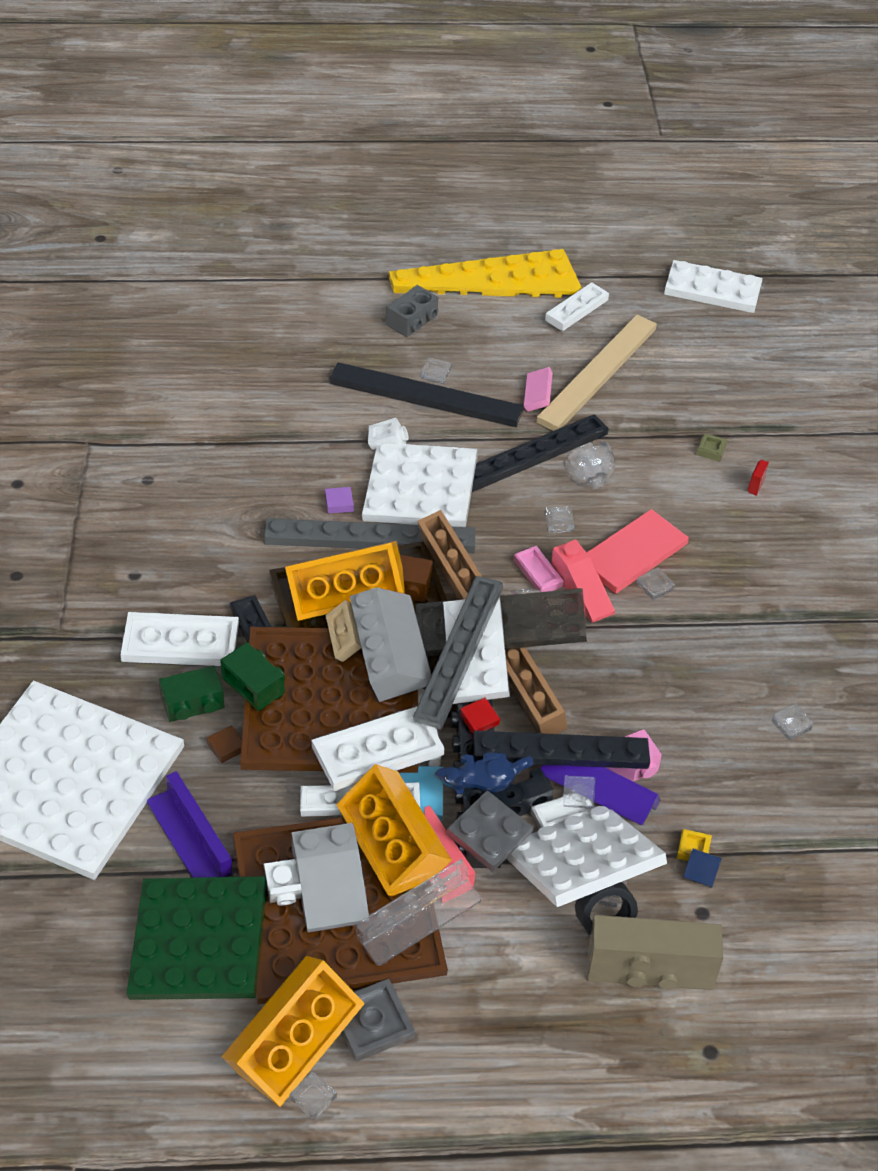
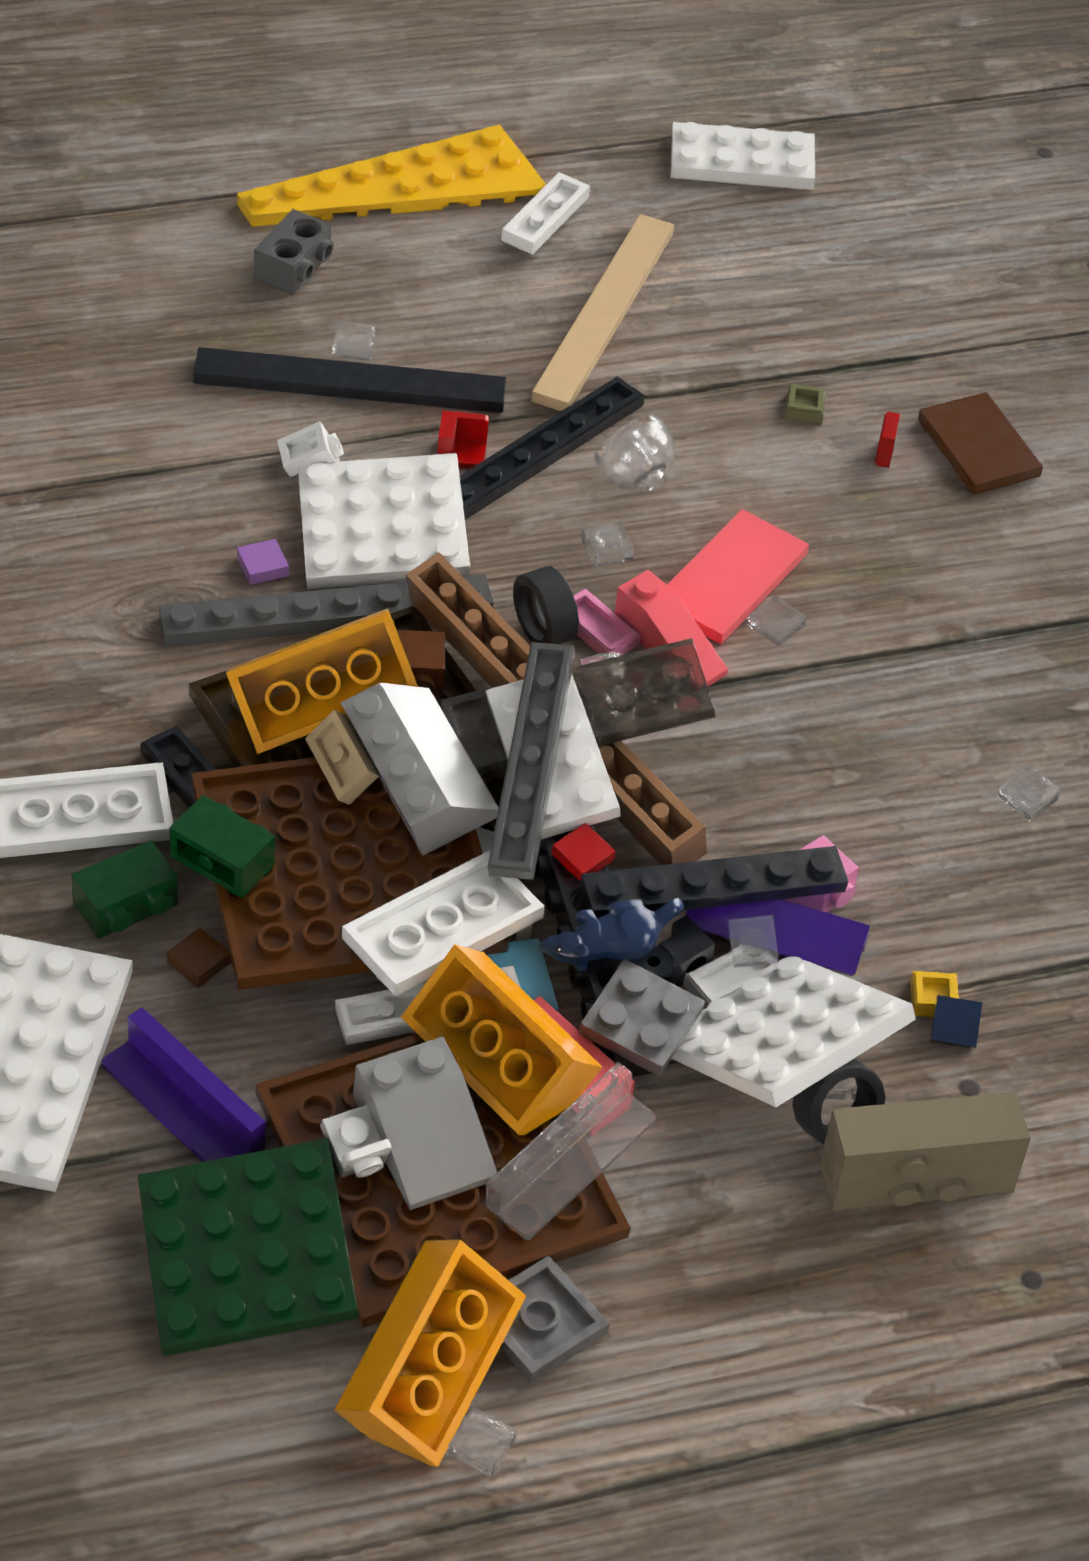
camera: 15 degrees left, 0 degrees up
bright pink tile [524,367,553,412] -> none
none -> red panel [437,410,489,469]
none -> black tyre [513,566,579,644]
none -> reddish brown tile [918,392,1043,495]

